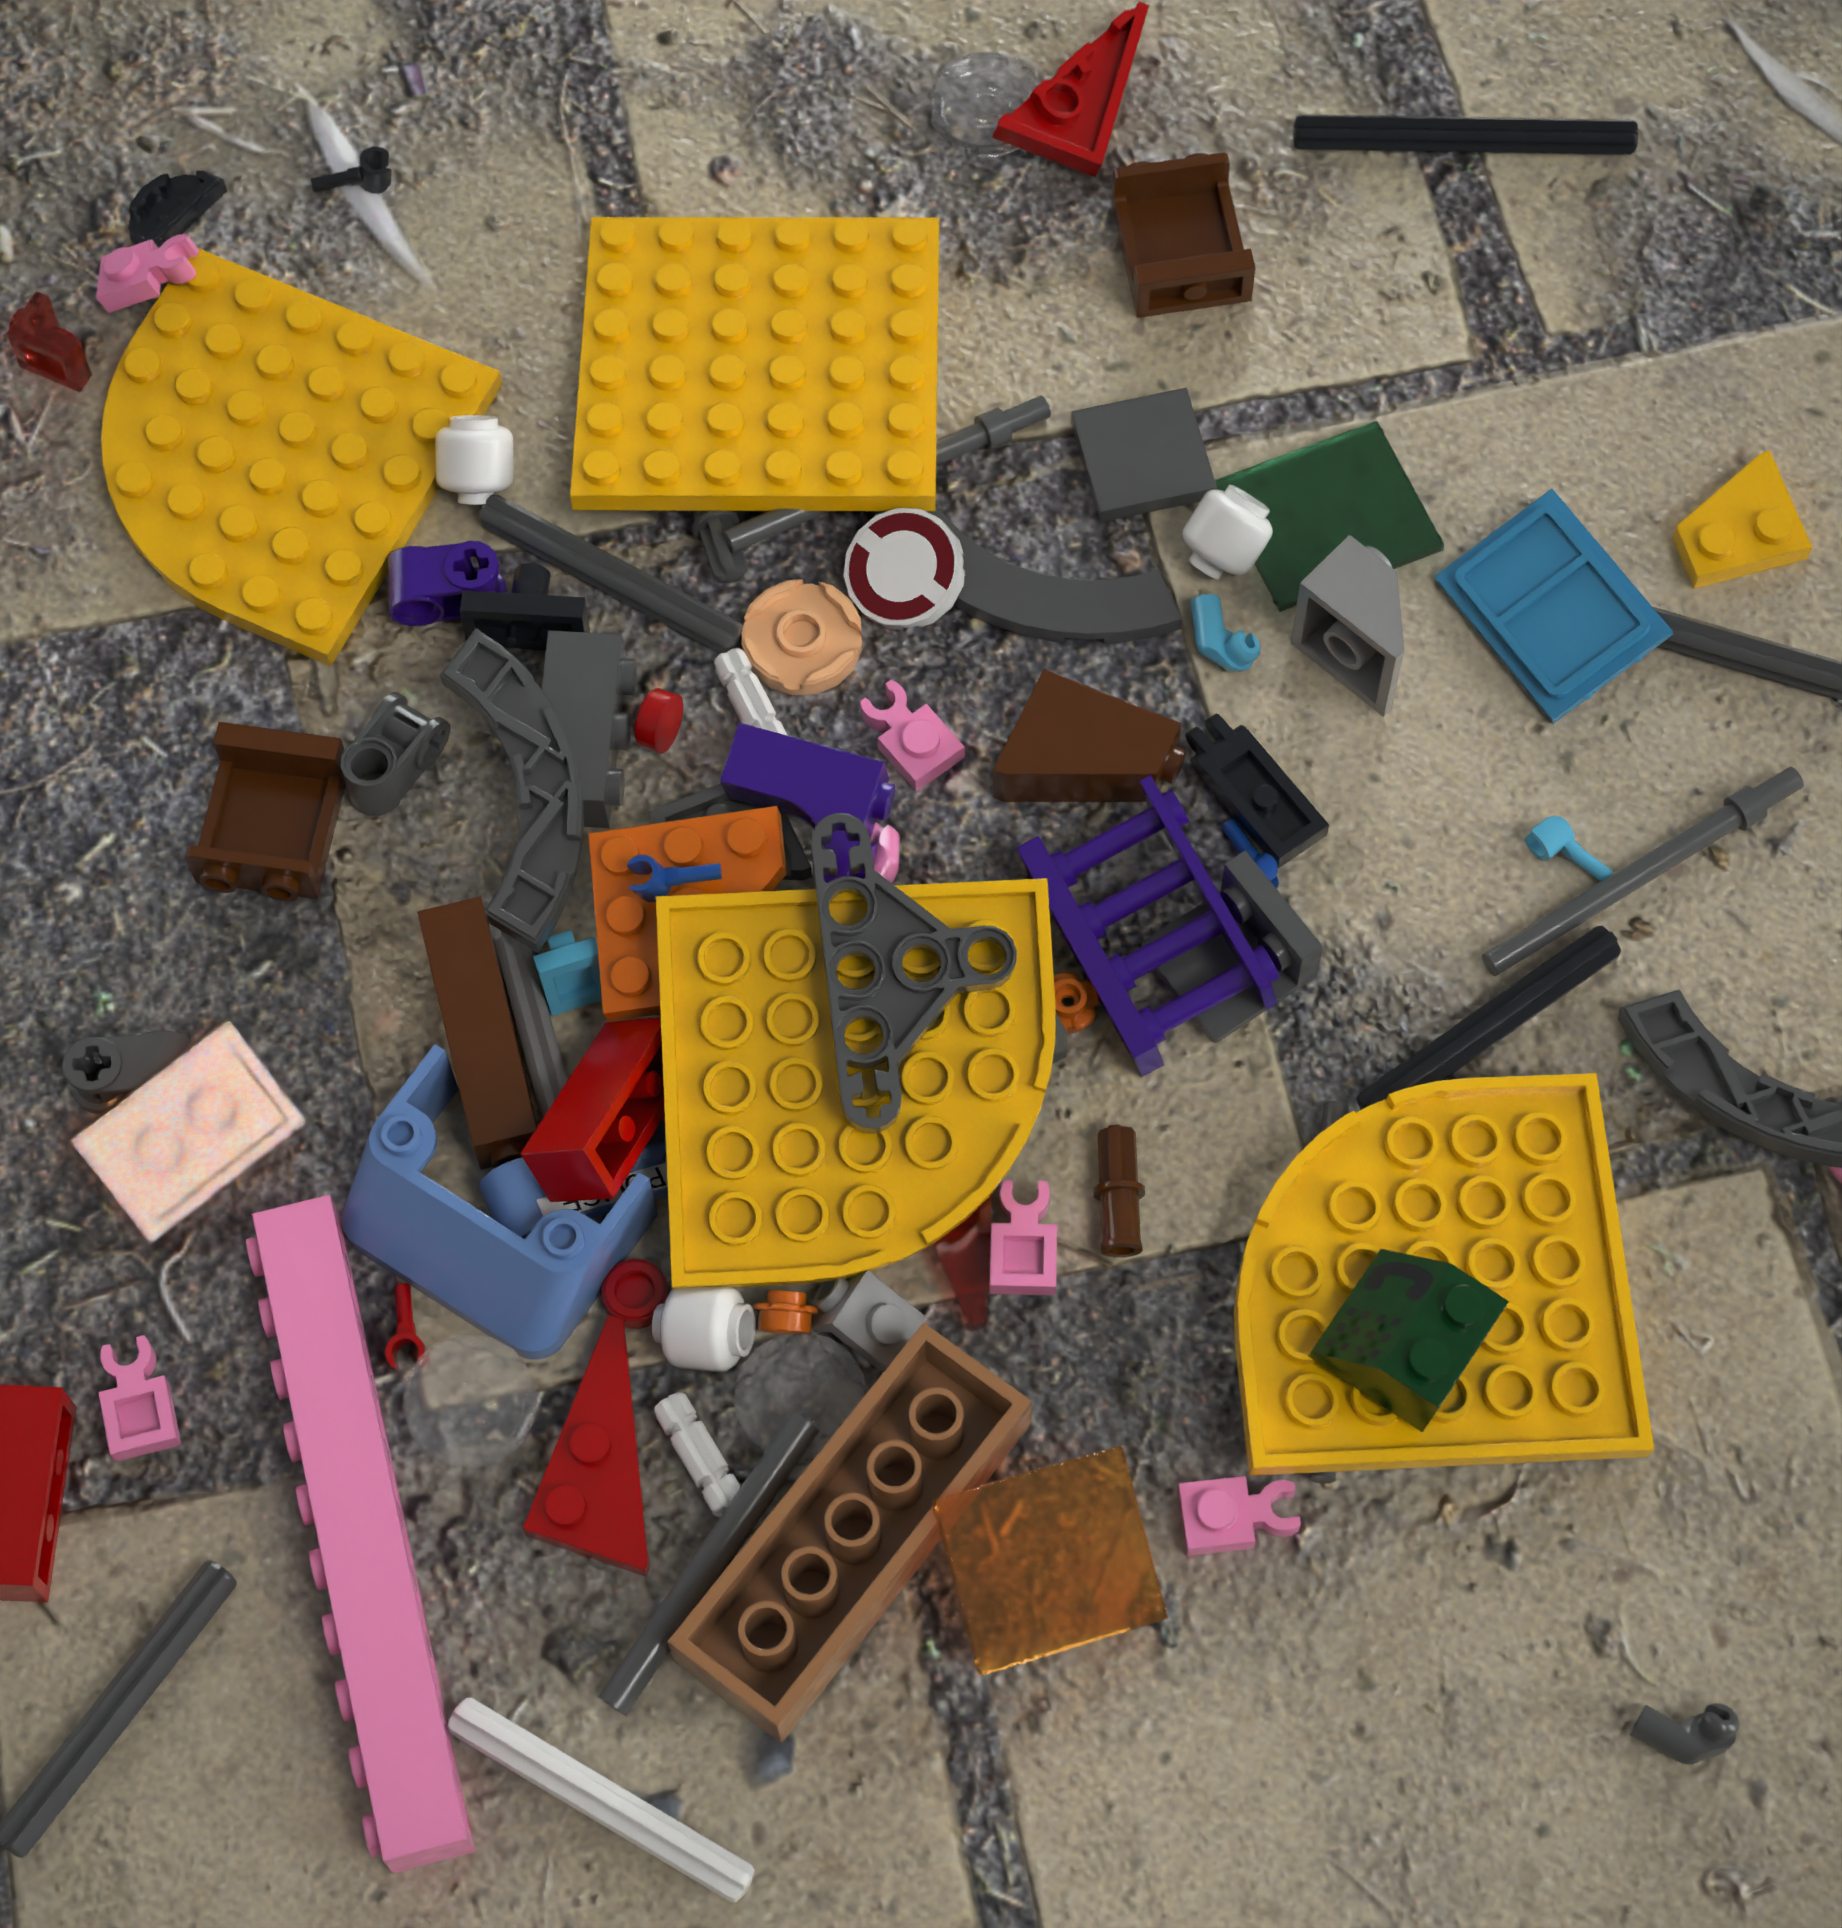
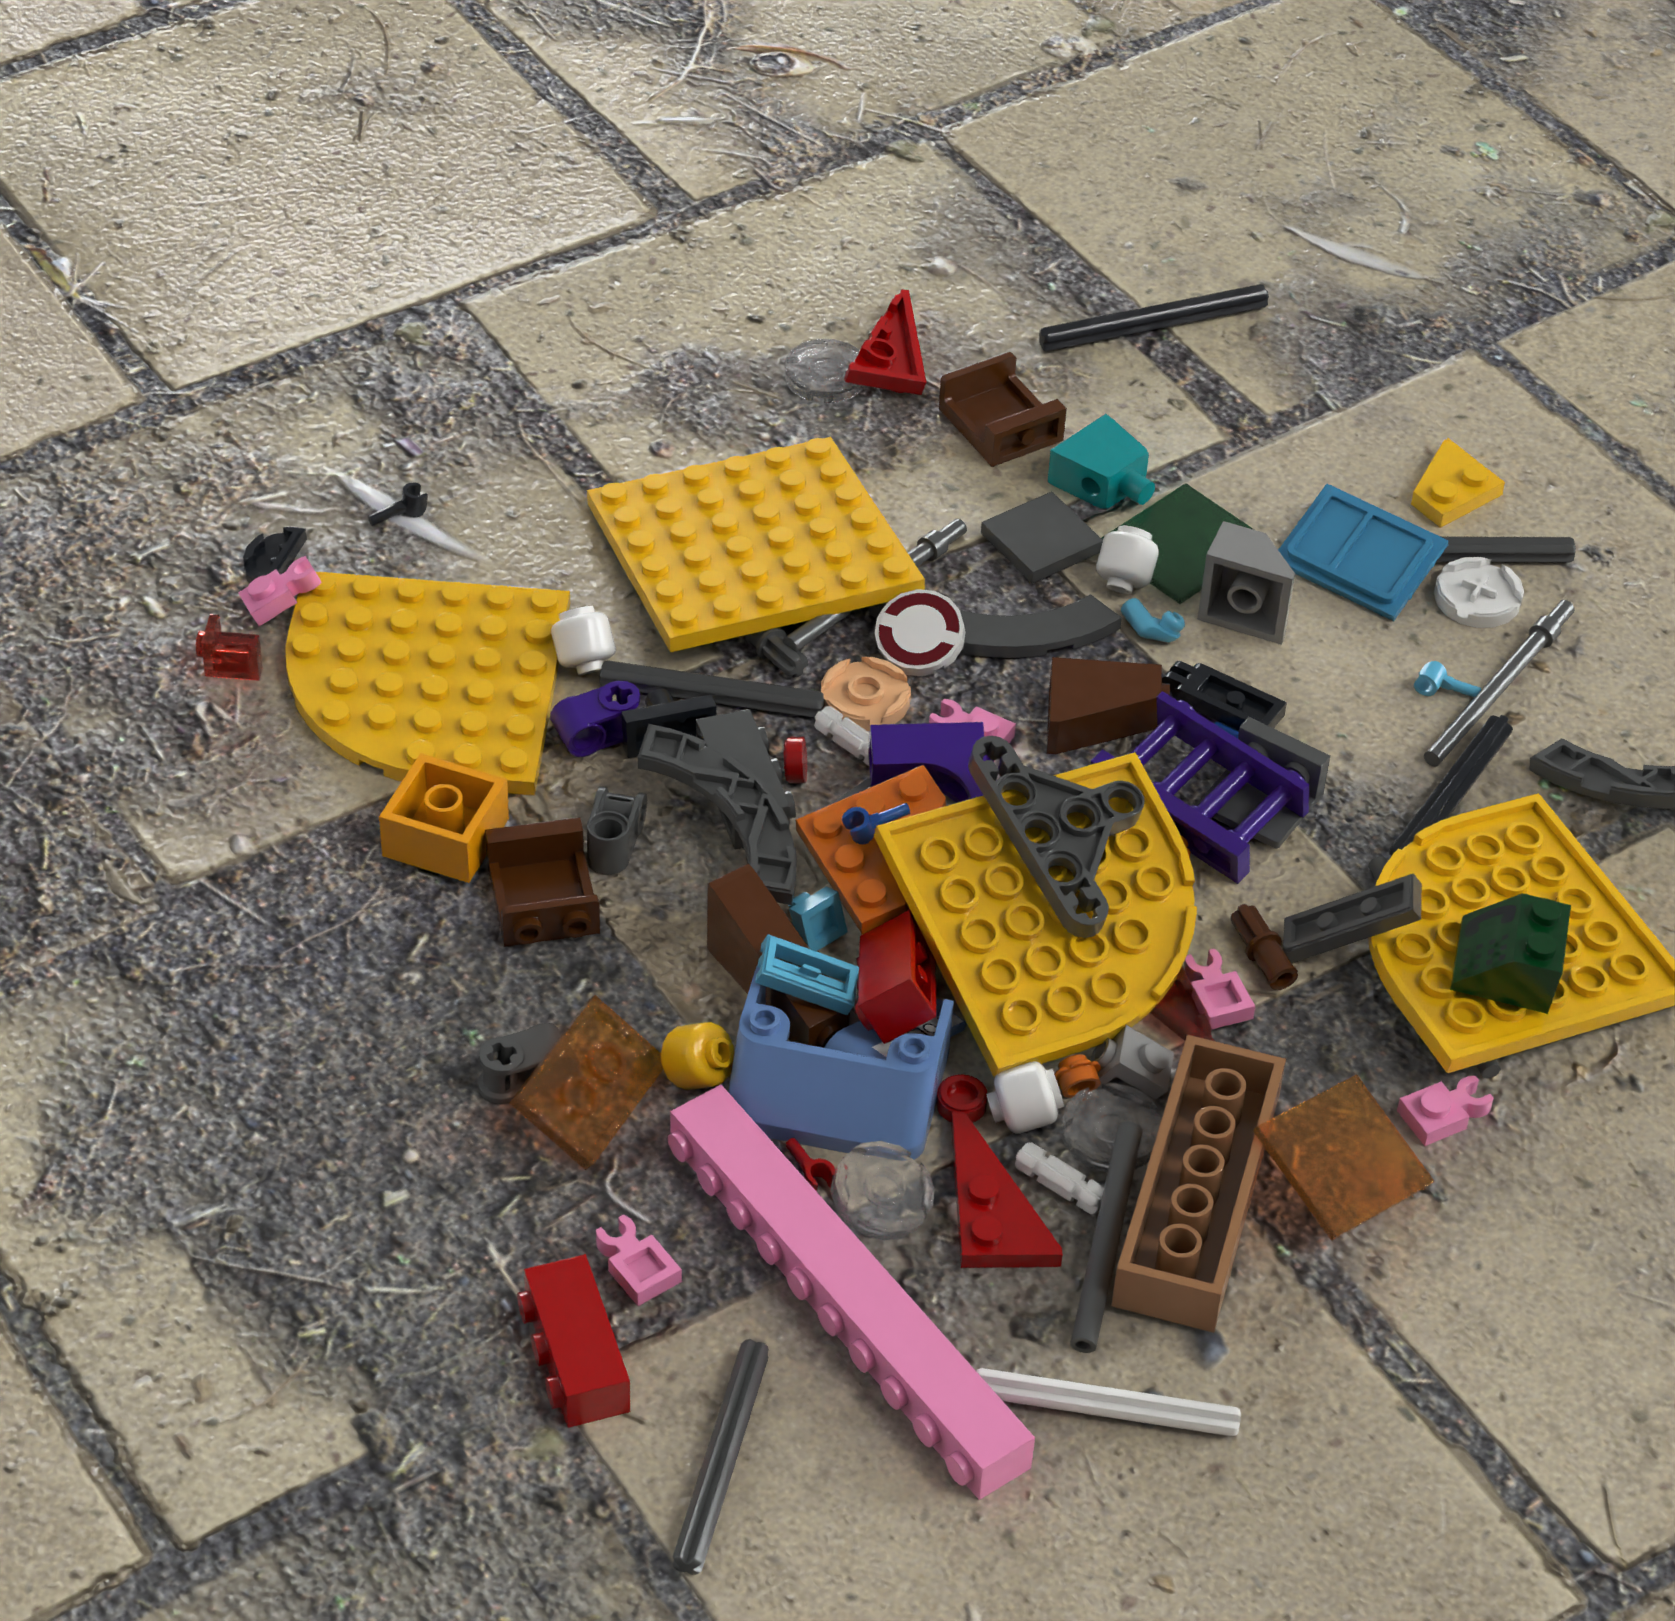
camera: 25 degrees left, 20 degrees down
none -> light orange brick [379,753,509,883]
none -> yellow head [660,1022,735,1090]
none -> medium azure tile [755,934,859,1015]
none -> teal torso [1048,413,1155,509]
none -> dark grey tile [1283,873,1422,963]
none -> white tile [1434,557,1524,628]

